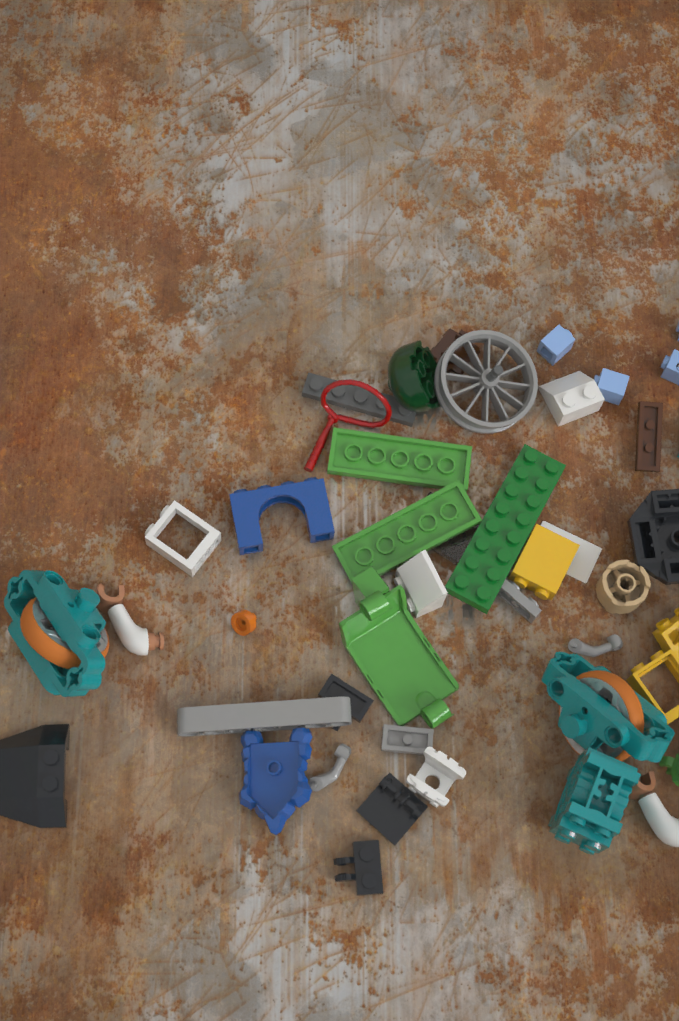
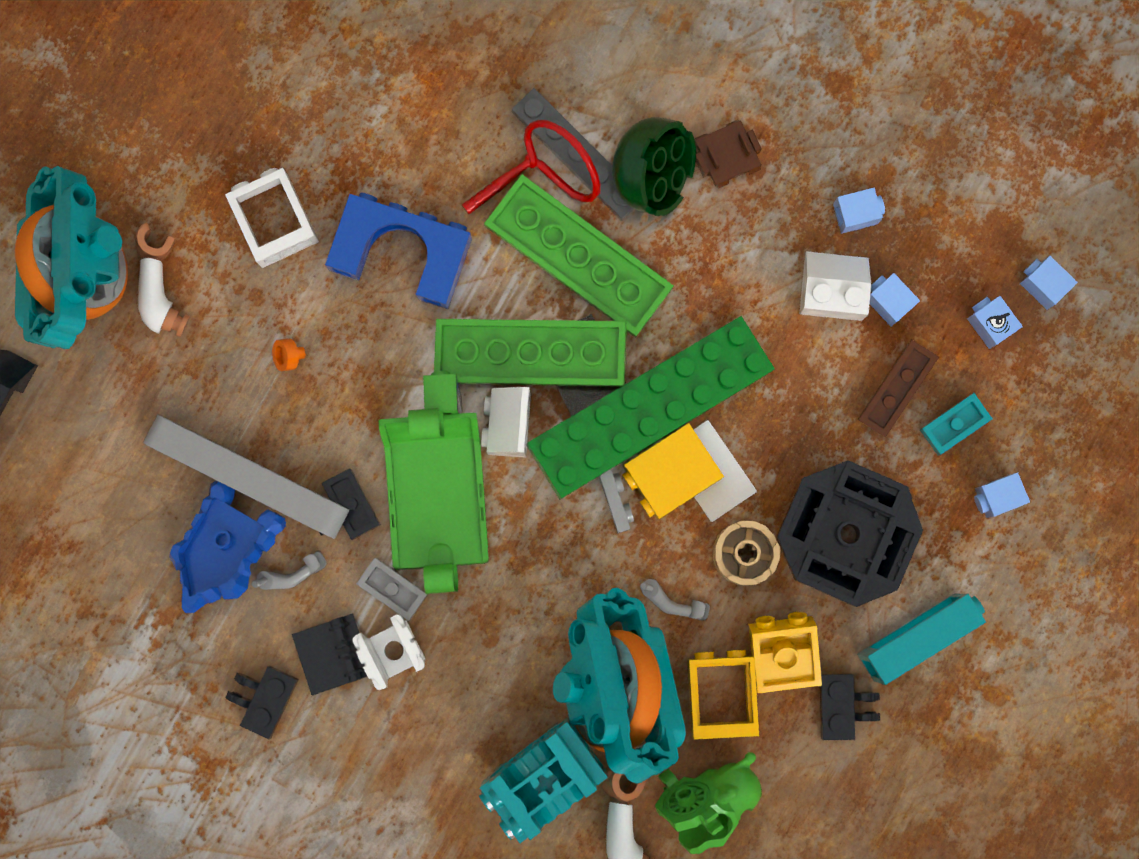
camera: 40 degrees right, 15 degrees up
light grey wheel [434,330,538,434] -> none

